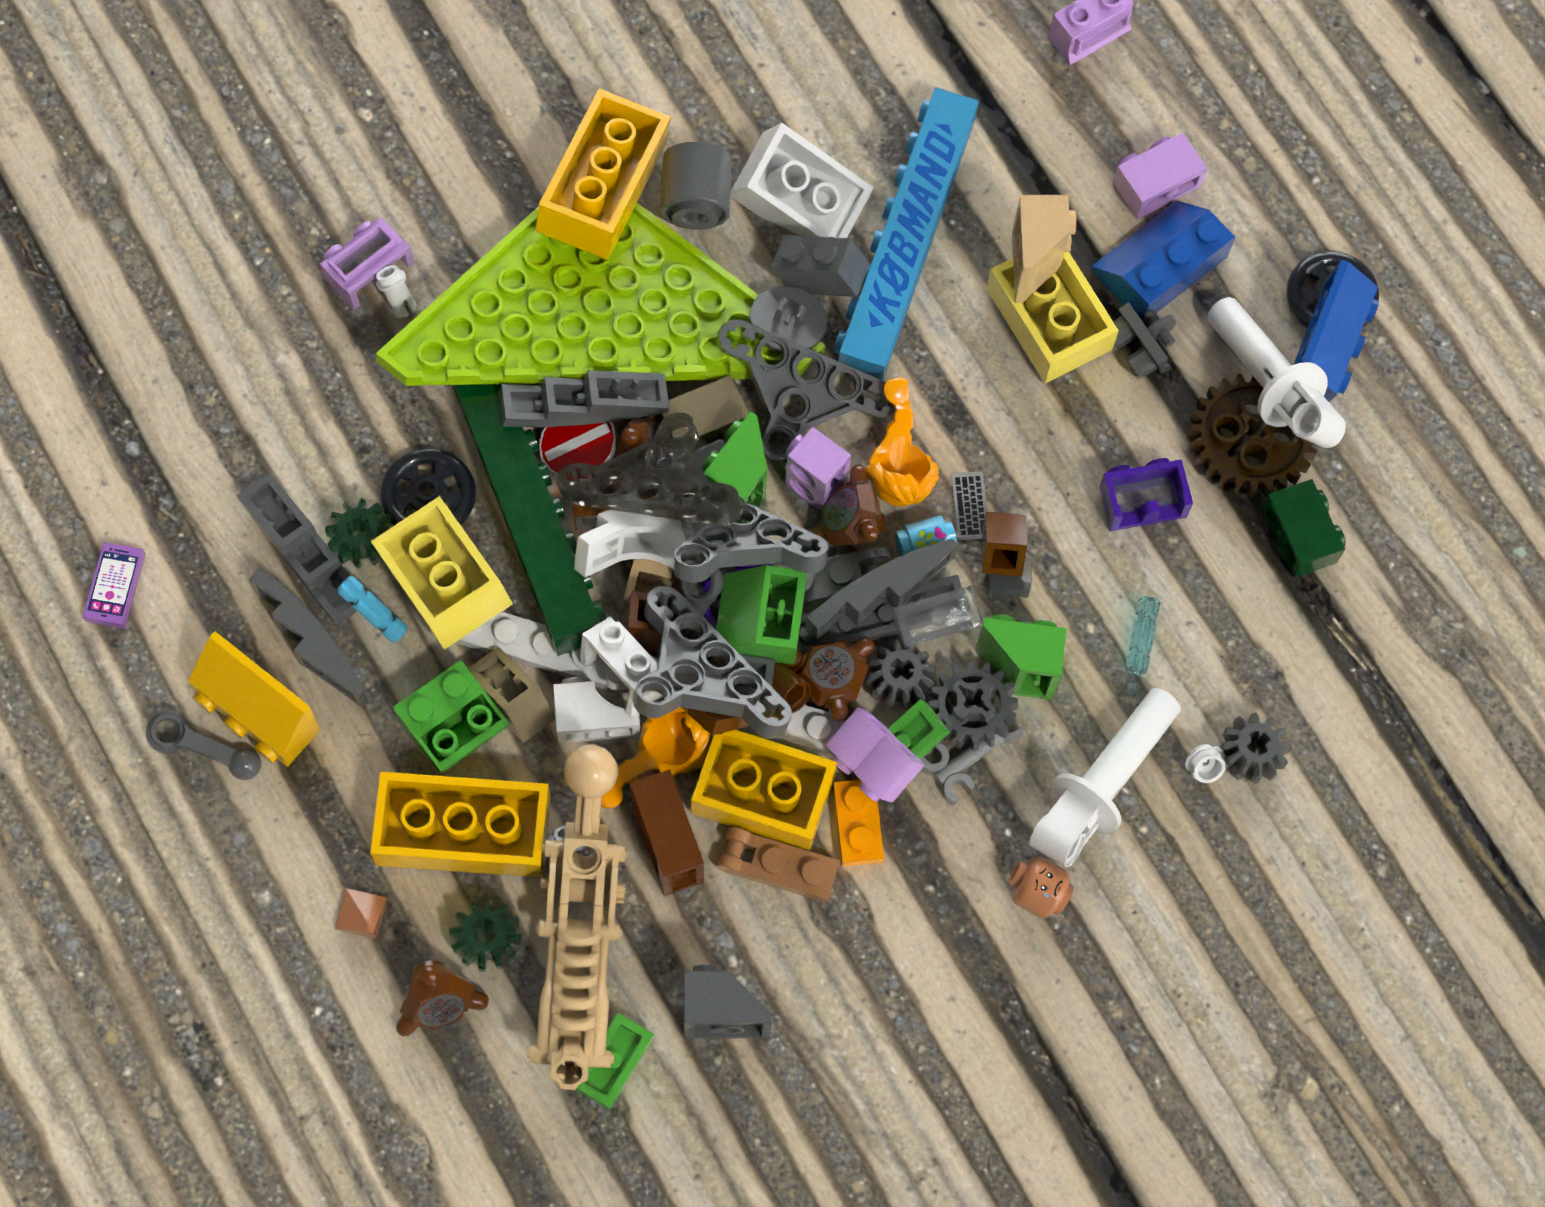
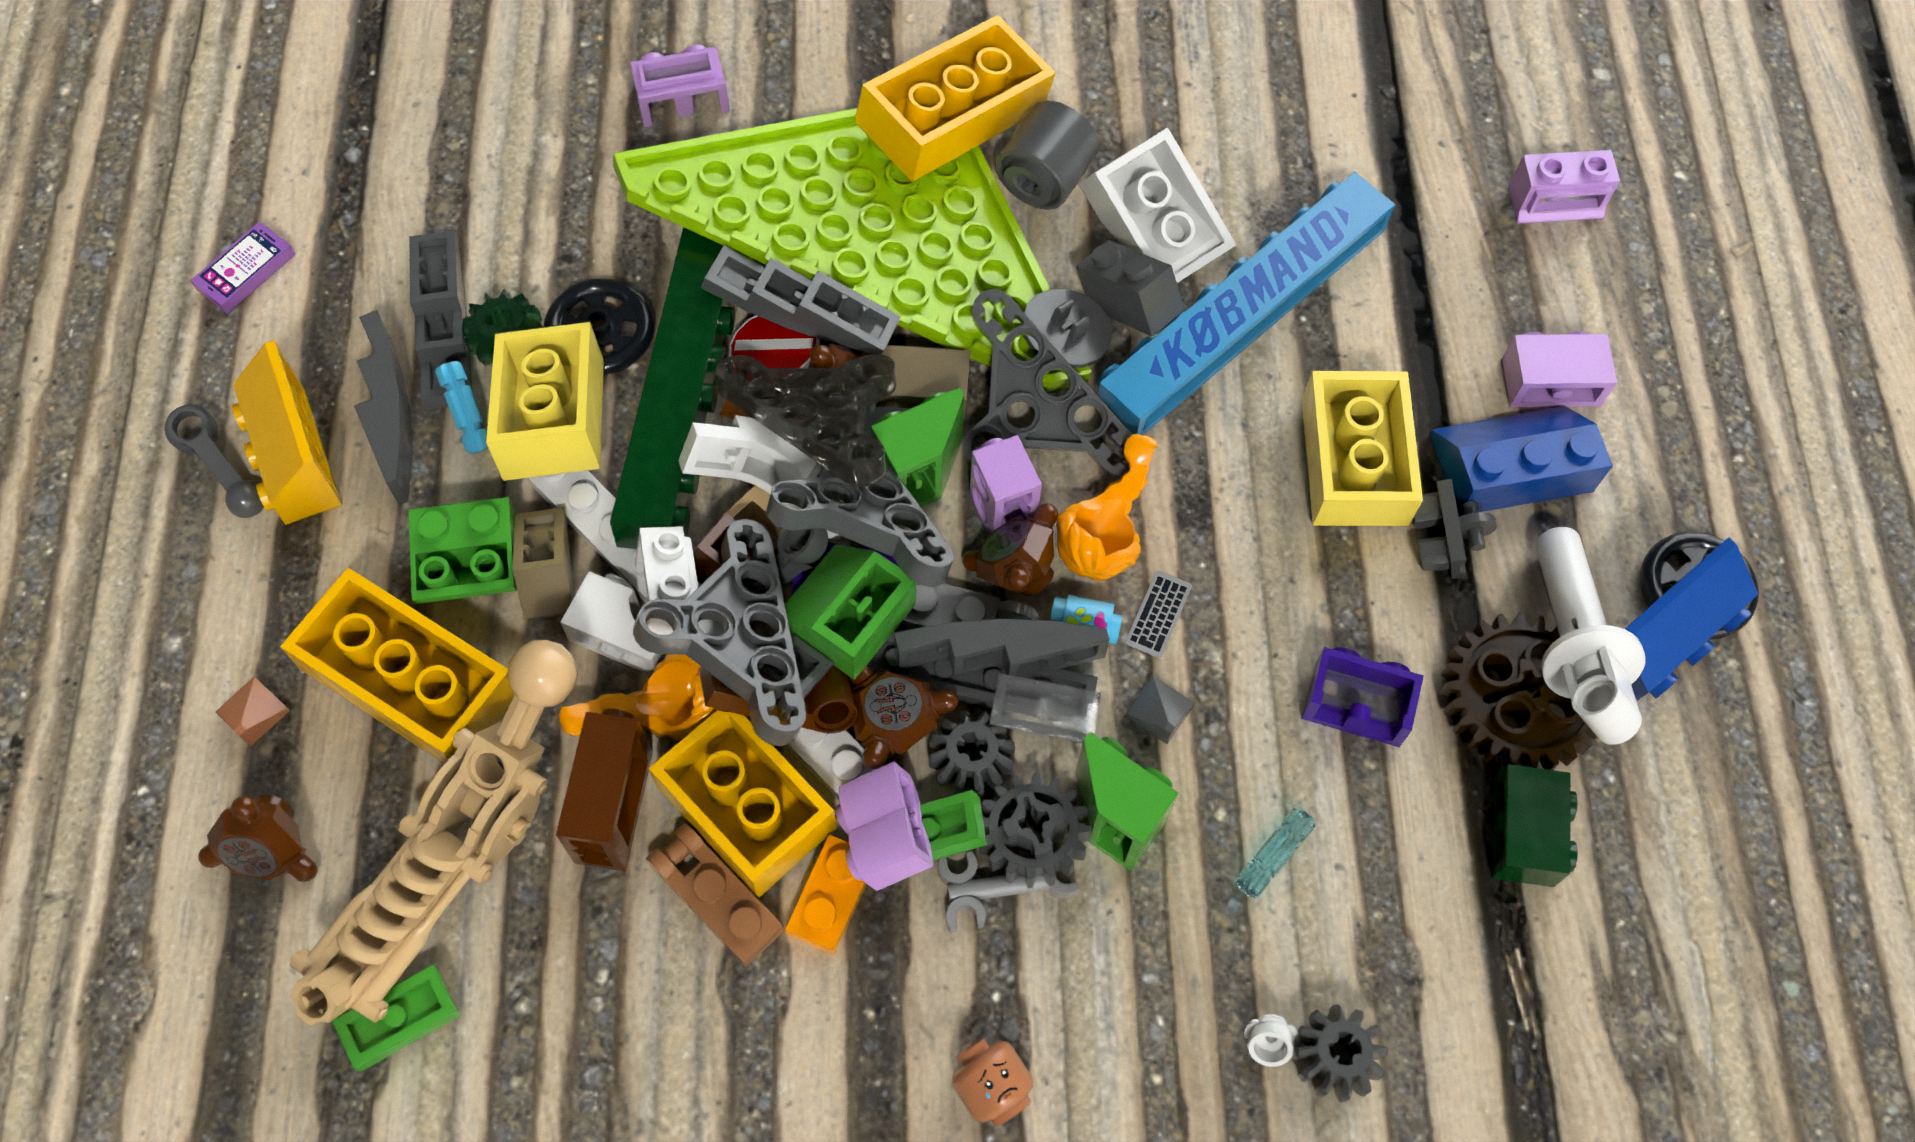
camera: 30 degrees right, 5 degrees down
white pin [376,265,417,318] -> none
clear green gear [449,898,522,972] -> none
dark grey slope [684,964,772,1039] -> none
reddish brown brick [981,512,1028,577] -> none
tan slope [1012,195,1076,303] -> none
white piece [1029,688,1181,867] -> none

